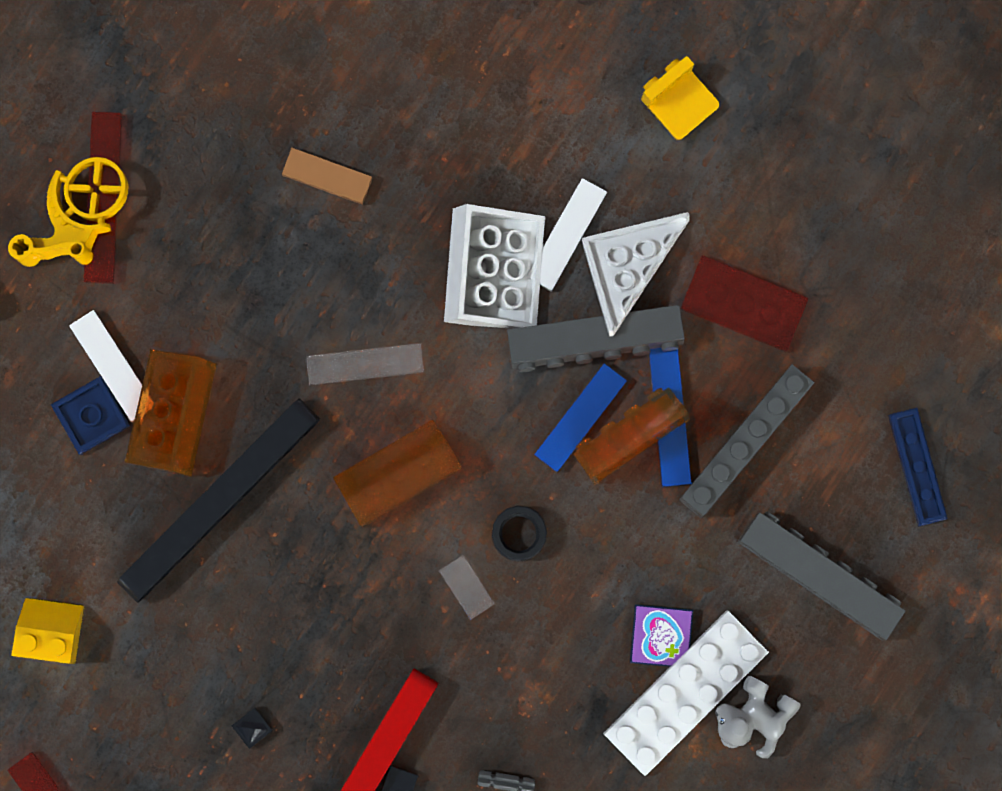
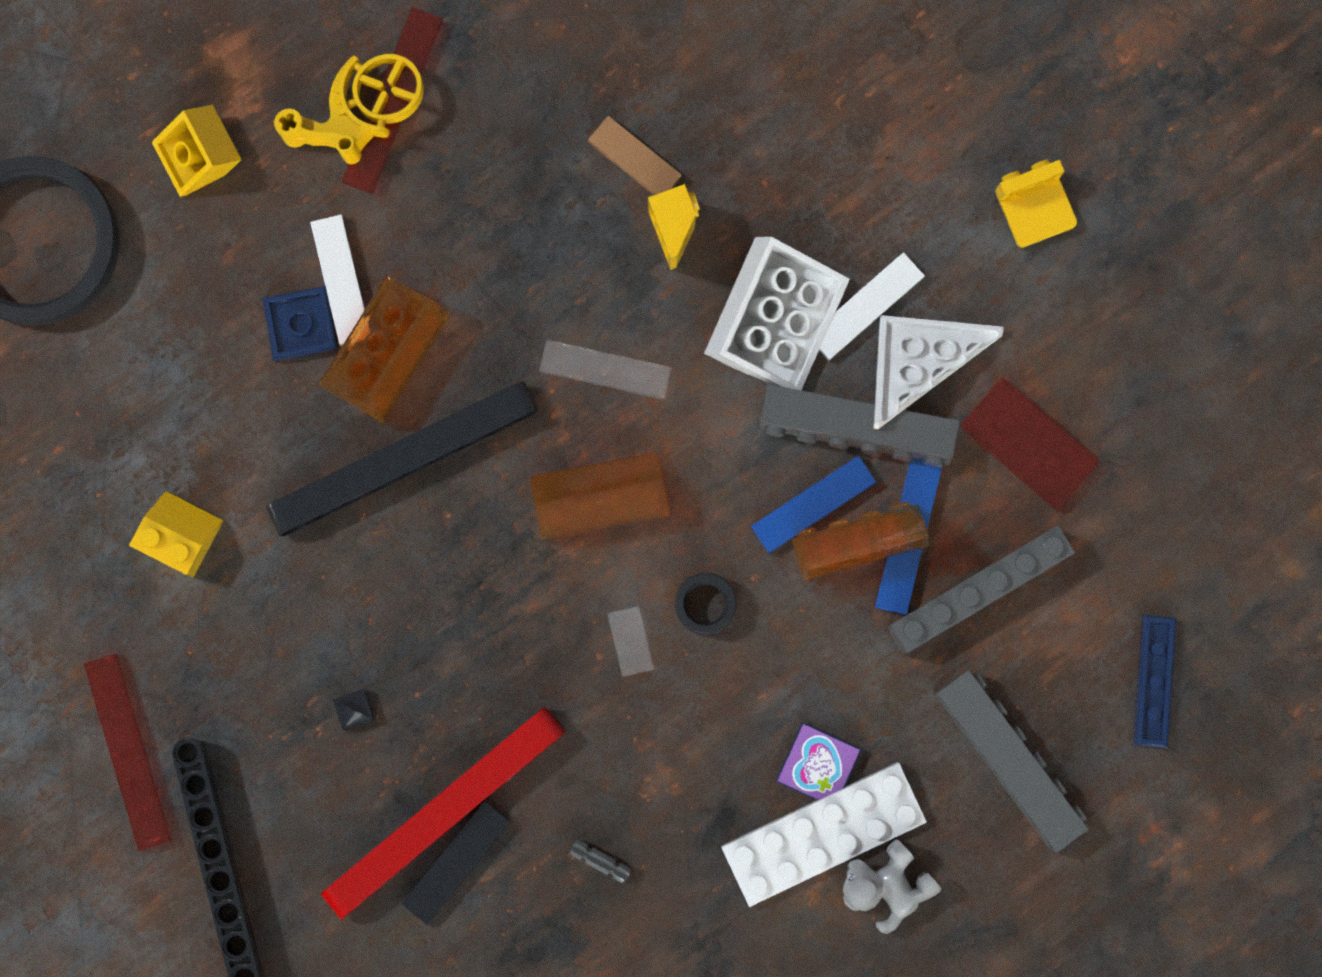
camera: 25 degrees right, 0 degrees up
none -> yellow slope [648,184,700,270]

